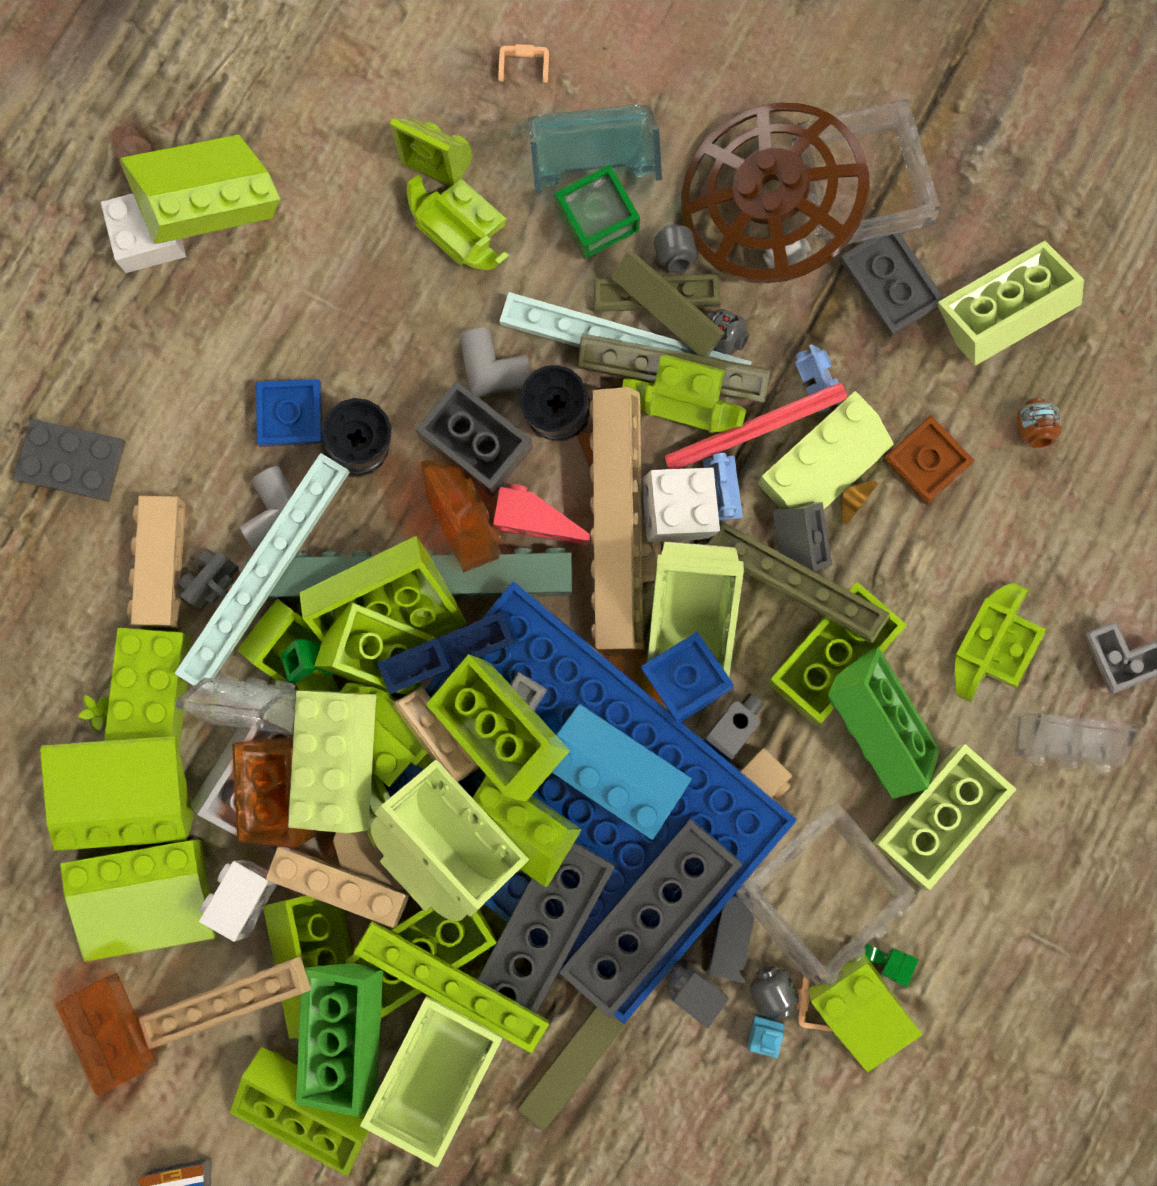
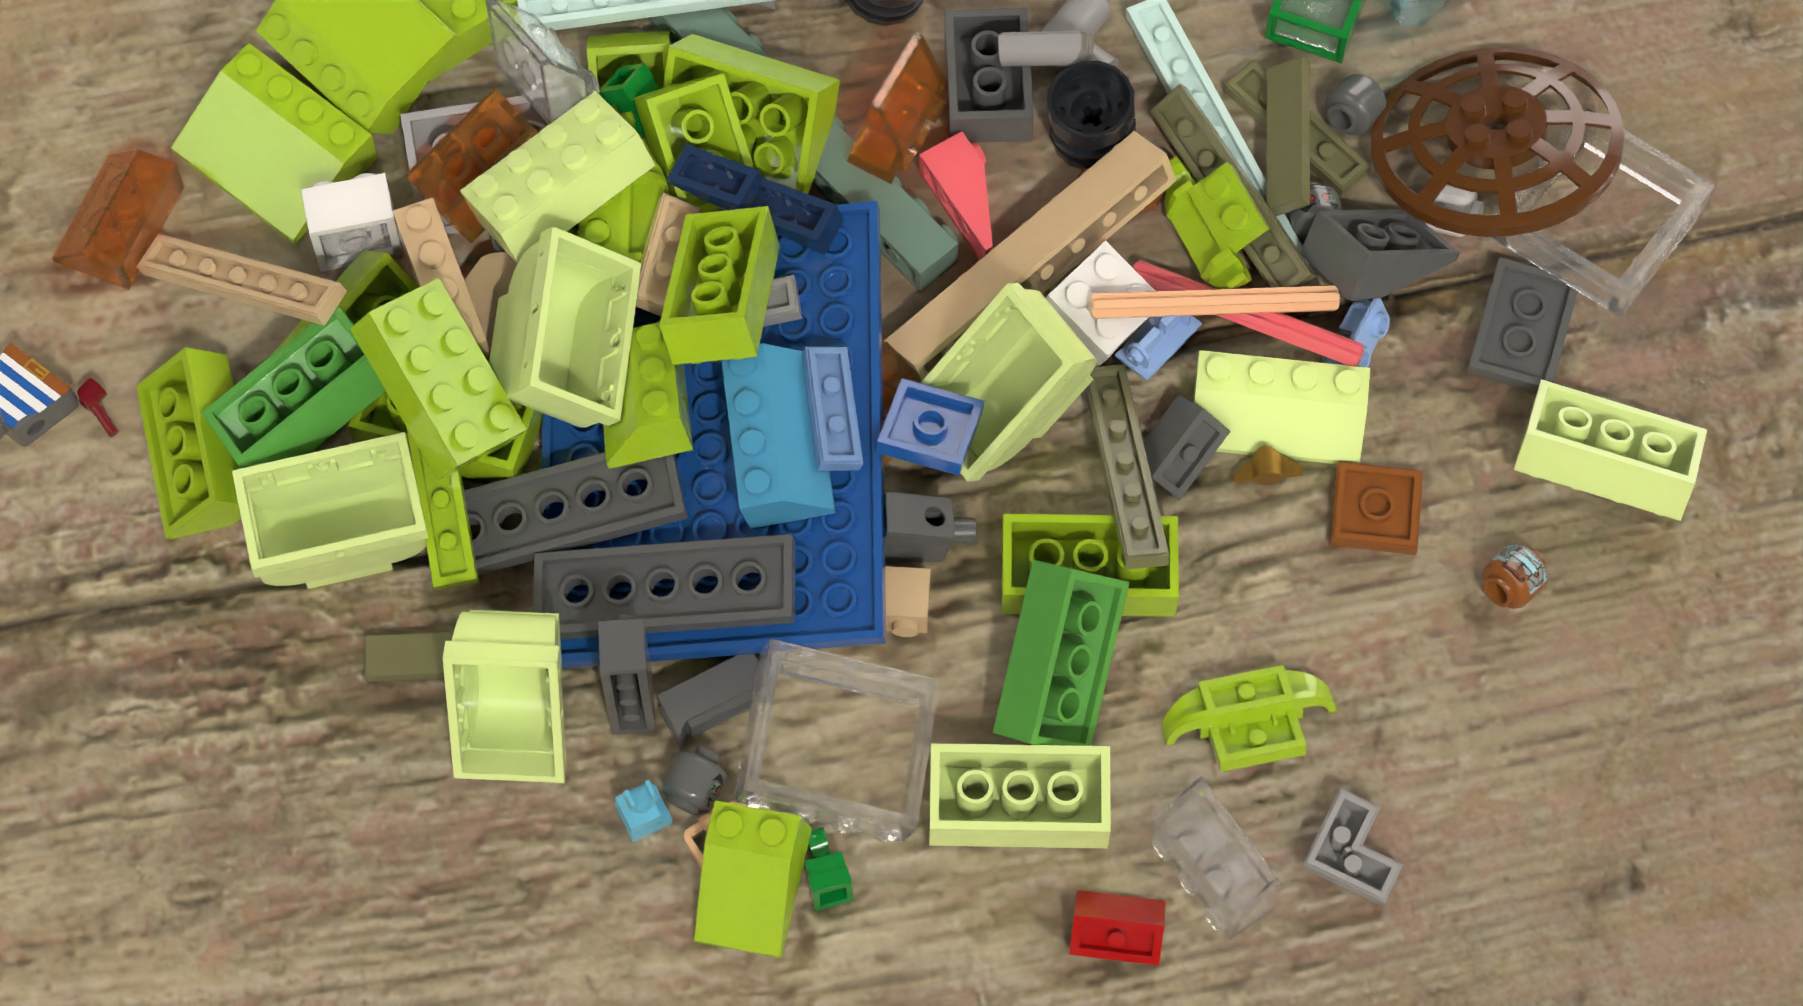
camera: 45 degrees right, 15 degrees down
none -> dark red hand [77,378,119,437]
none -> lime brick [350,278,527,481]
none -> yellowish green container [443,610,567,783]
none -> medium blue tile [802,347,863,471]
none -> light grey brick [998,31,1094,67]
none -> red panel [1069,890,1166,966]
none -> light nougat axle [1089,286,1340,319]
none -> dark grey slope [1300,209,1460,301]

